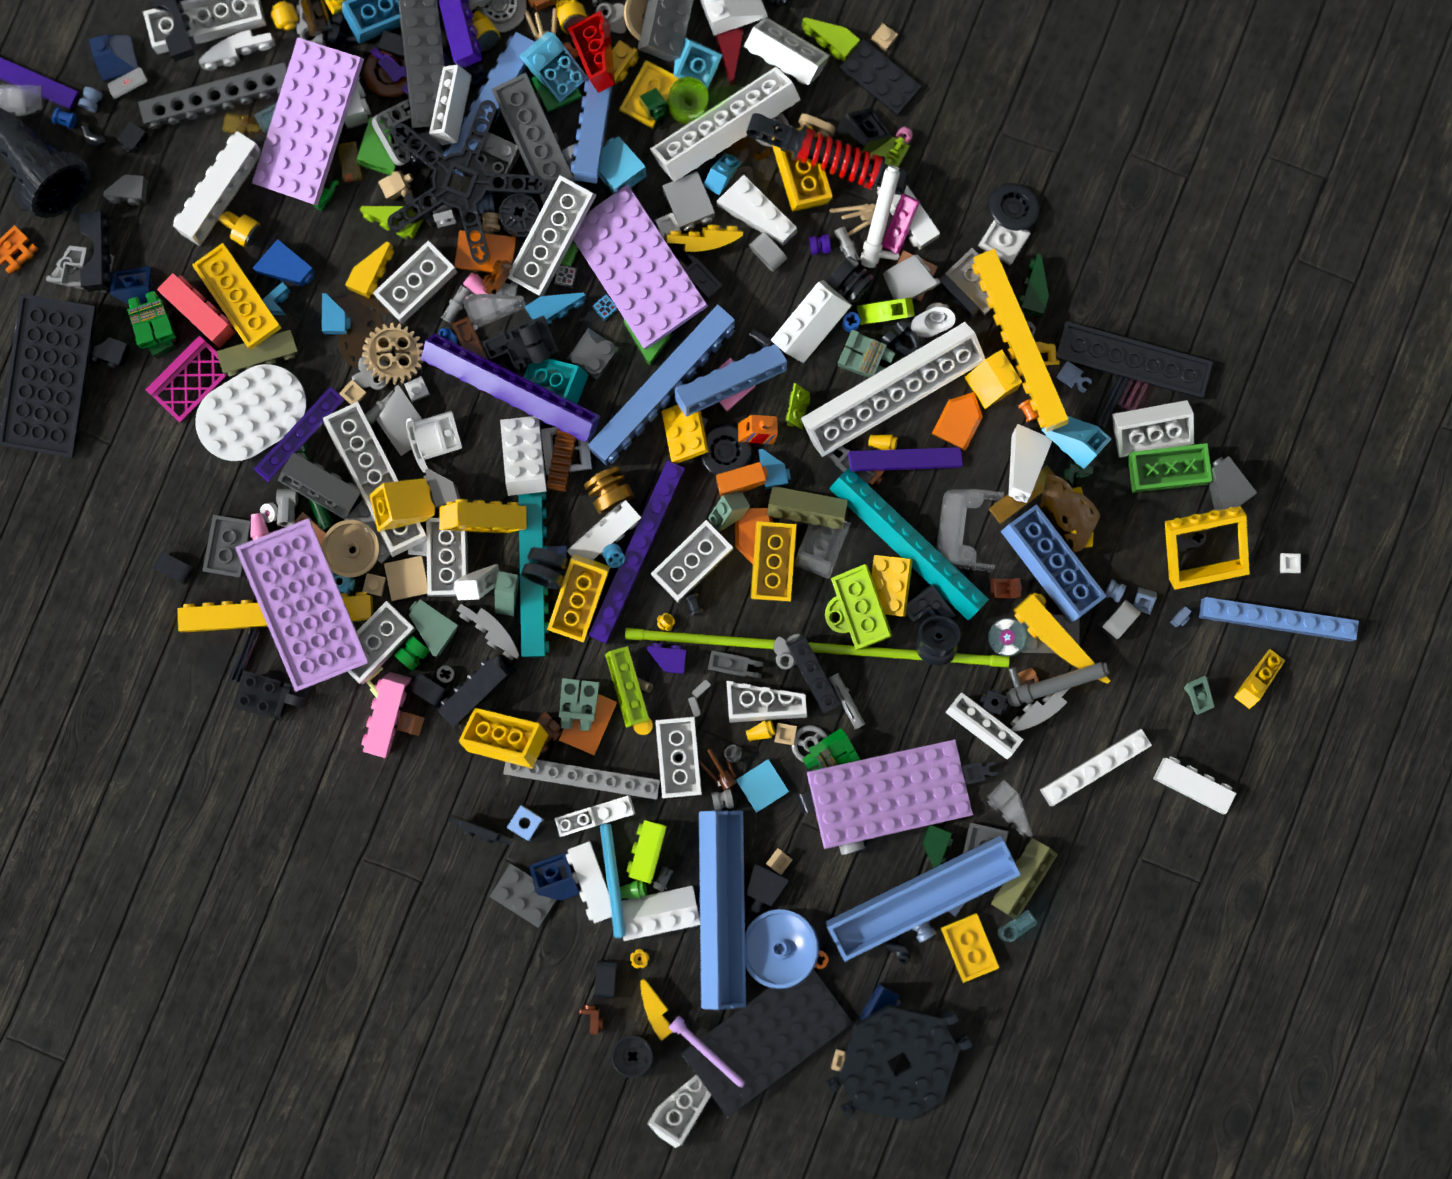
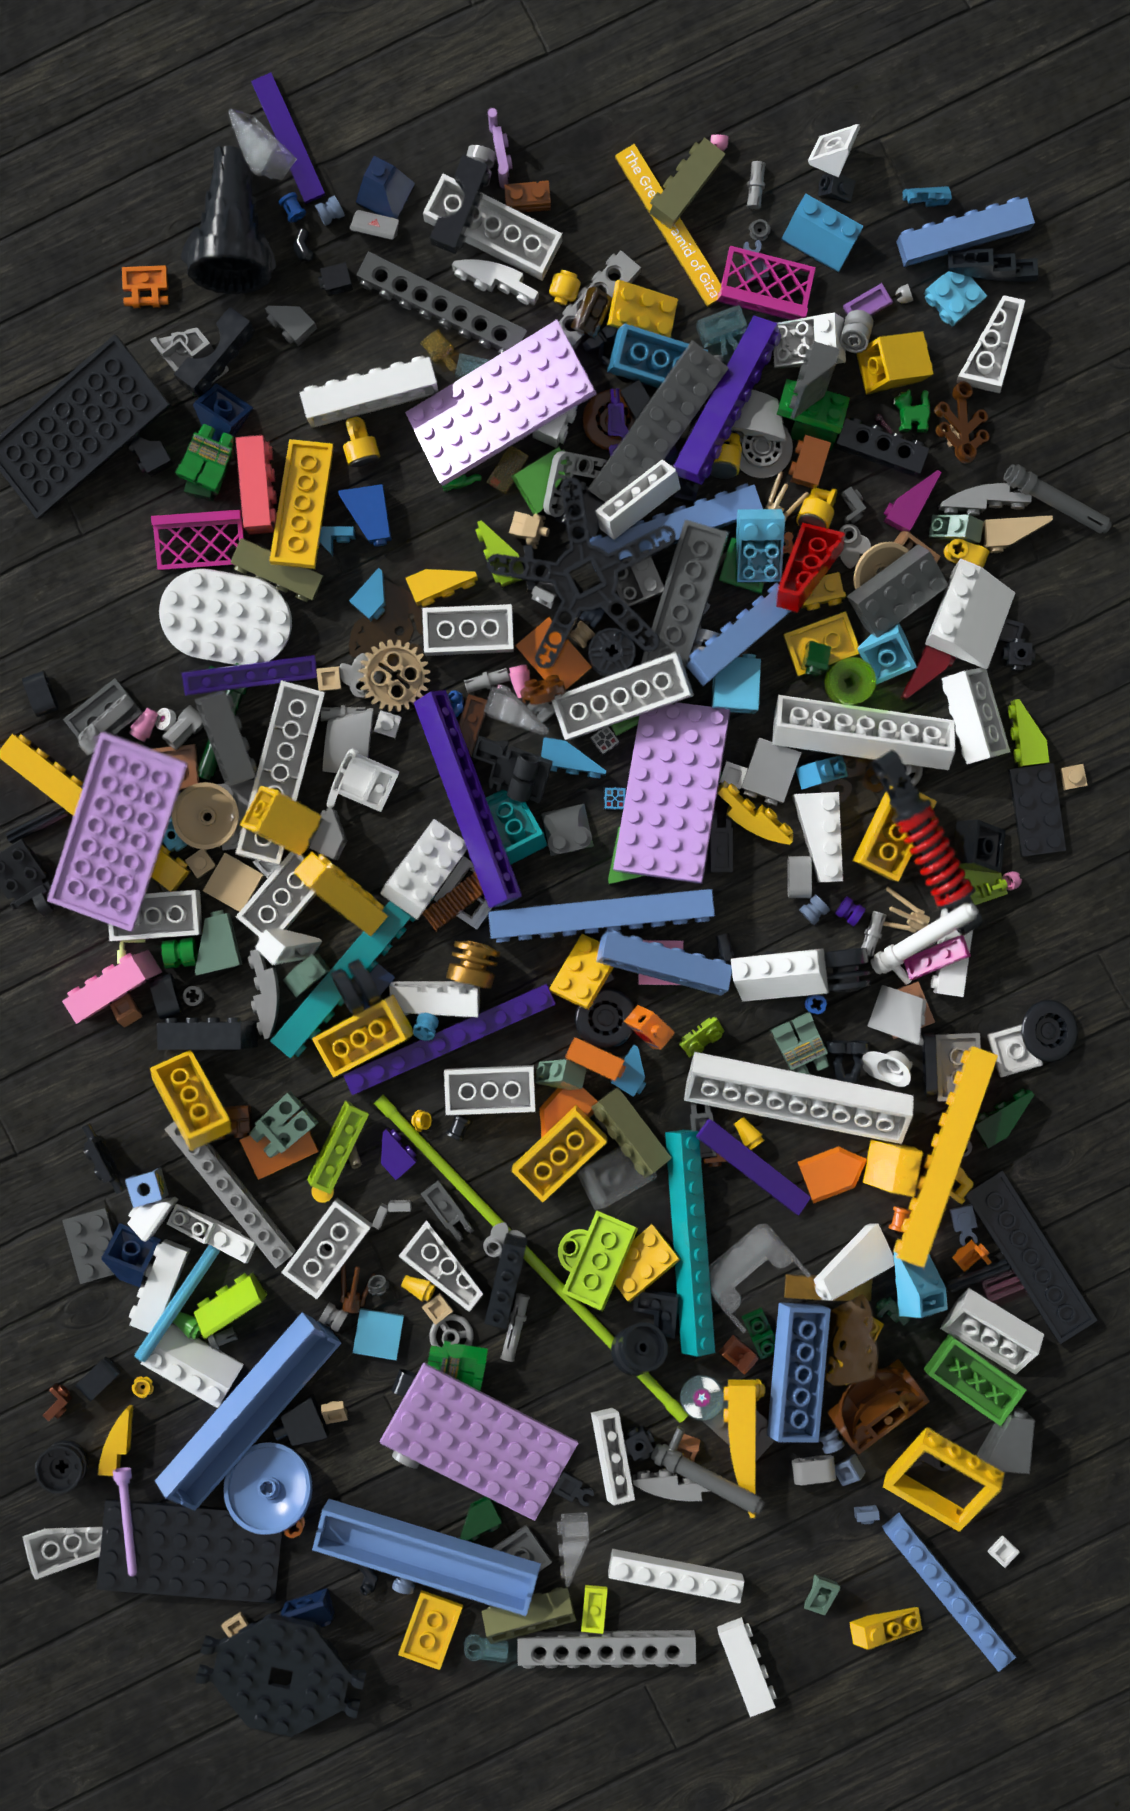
camera: 45 degrees right, 5 degrees up
tan plate [798,114,836,138] -> none
lime slope [857,297,915,325] -> none
none -> light grey beam [78,694,134,754]
none -> white slope [127,1197,179,1242]
none -> light grey brick [518,1630,696,1669]
none -> neon yellow plate [581,1585,607,1634]
none -> dark green slope [741,1307,776,1360]
none -> sand blue wheel [799,894,830,925]
none -> reddish brown piece [827,1359,930,1455]
none -> orange bracket [952,1240,992,1272]

